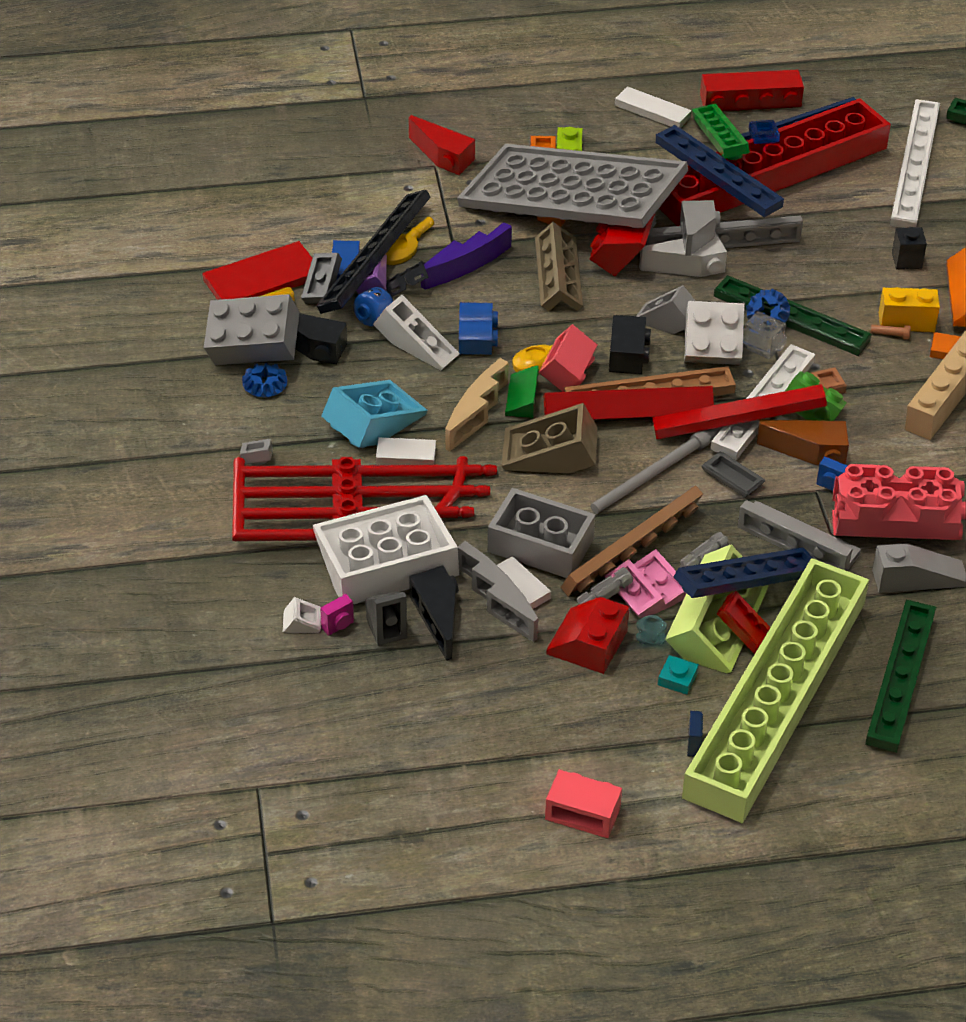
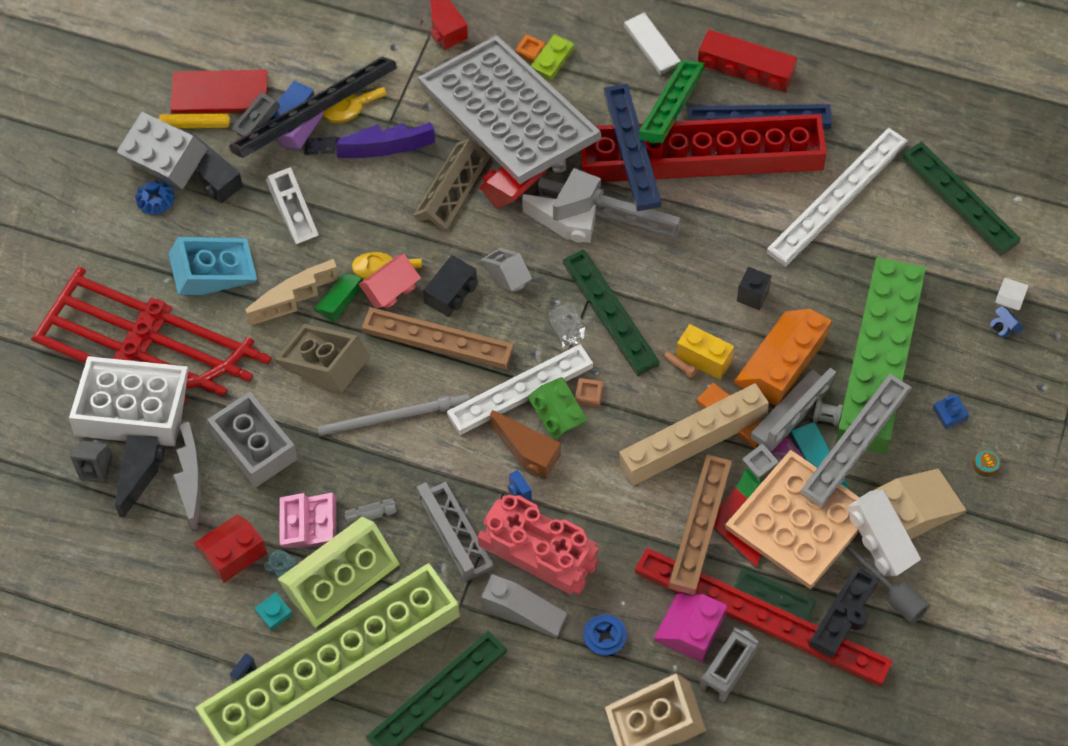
camera: 30 degrees right, 15 degrees up
light grey plate [240,439,273,466] -> none
white slope [283,597,321,633] -> none
dark pink plate [320,594,354,636] -> none
blue head [353,287,393,327] -> none
white tile [376,437,436,465] -> none
blue brick [459,302,498,355] -> none
white tile [497,556,551,609] -> none
red tile [543,386,714,420] -> none
coral piece [545,769,622,838] -> none
medium nougat plate [561,485,703,597] -> none
light grey axle [577,567,633,605] -> none
red tile [653,384,827,439] -> none
dark blue plate [673,547,814,598] -> none
white brick [684,301,744,365] -> none
dark grey tile [702,451,765,498] -> none
red plate [717,591,771,654] -> none
blue gear [746,289,790,332] -> none
clear blue tile [748,120,780,144] -> none

